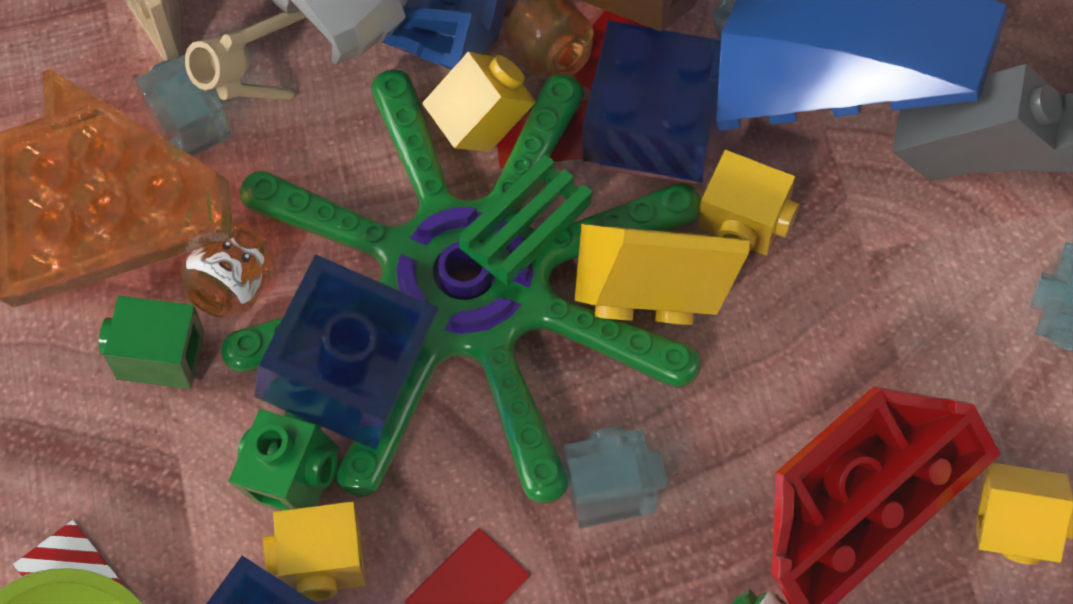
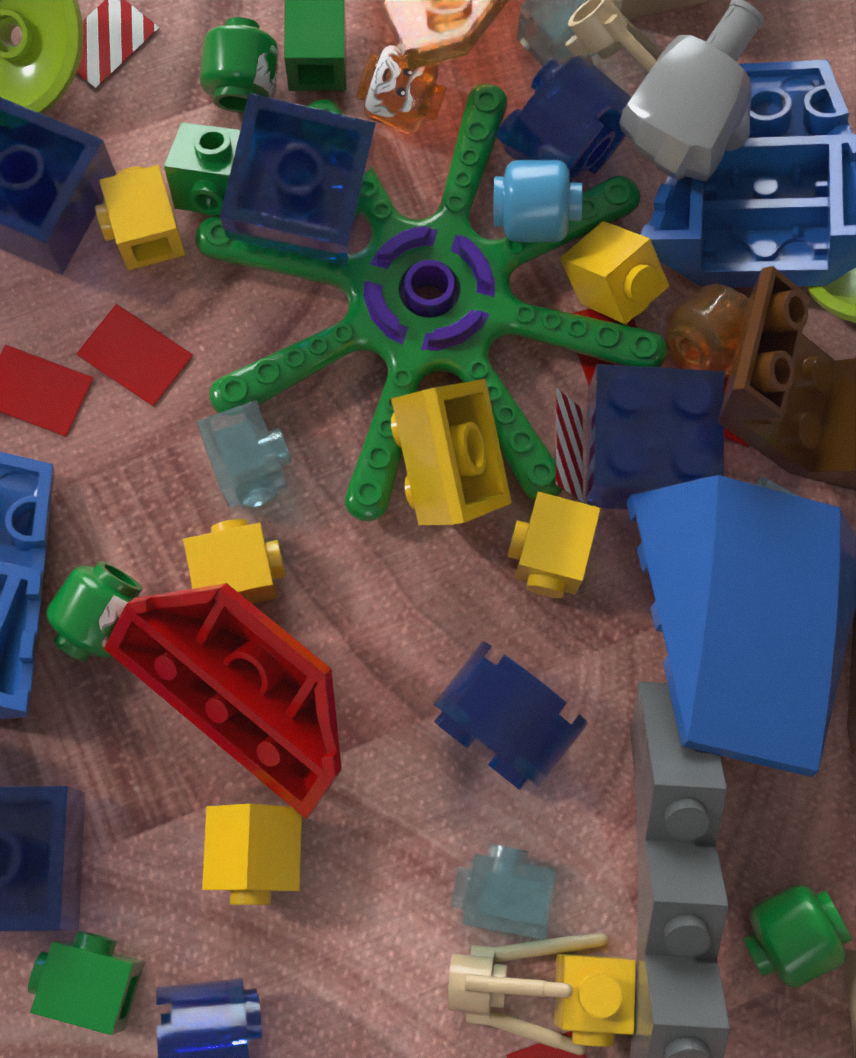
camera: 75 degrees right, 10 degrees up
green tile [459,154,593,286] -> none
none -> yellow brick [183,519,286,604]
none -> green head [199,17,279,113]
none -> clear blue brick [433,641,588,791]
none -> dark azure head [493,160,582,242]
none -> clear blue brick [496,55,631,183]

